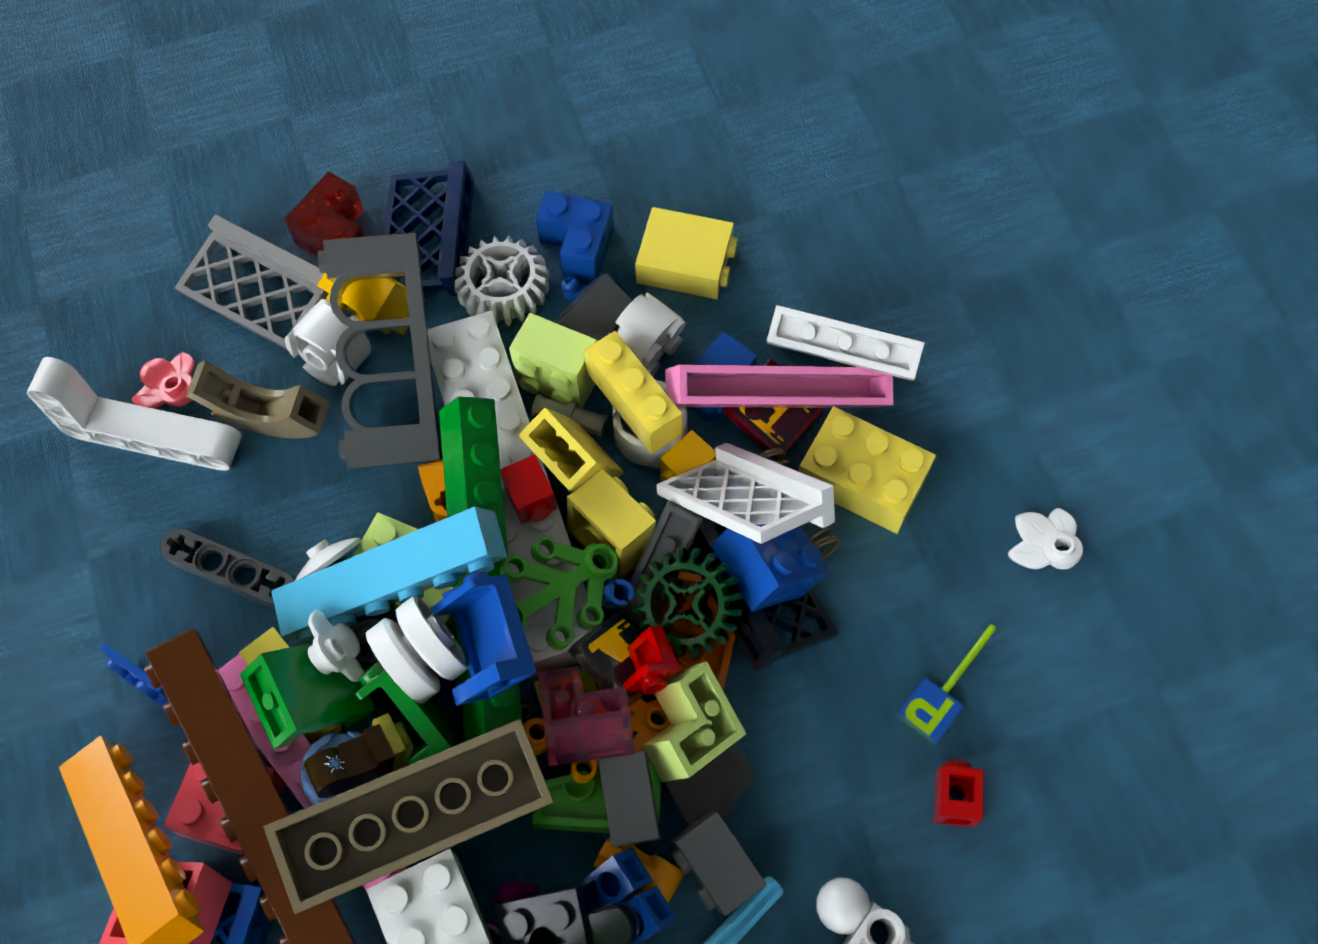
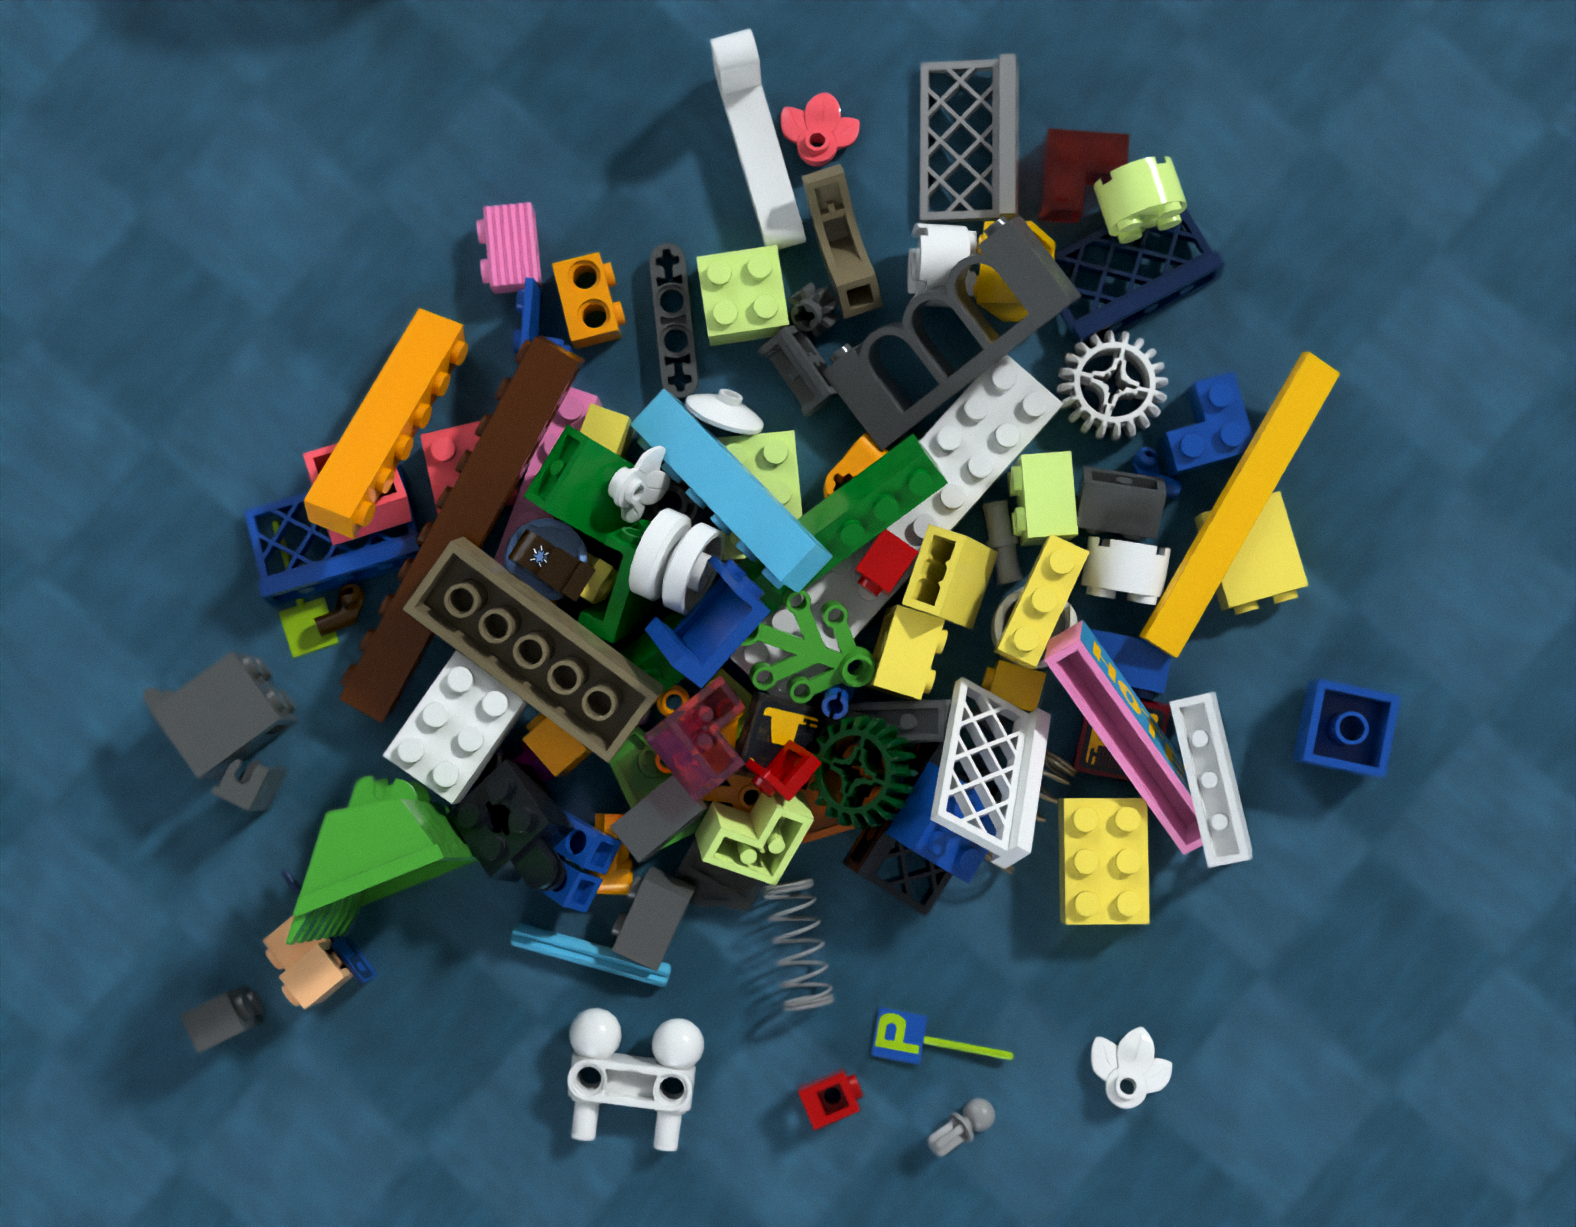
camera: 65 degrees right, 20 degrees up
none -> bright pink brick [477,202,542,294]
none -> light orange brick [522,713,593,777]
none -> light orange brick [552,252,626,349]
none -> yellowish green brick [696,245,789,346]
none -> dark grey hinge [758,325,839,417]
none -> light grey piece [762,878,835,1011]
none -> dark grey gear [788,282,840,337]
none -> light grey axle [927,1098,995,1157]
none -> yellowish green brick [1093,156,1187,244]
none -> yellow tile [1139,351,1341,658]
none -> blue brick [1292,679,1401,778]

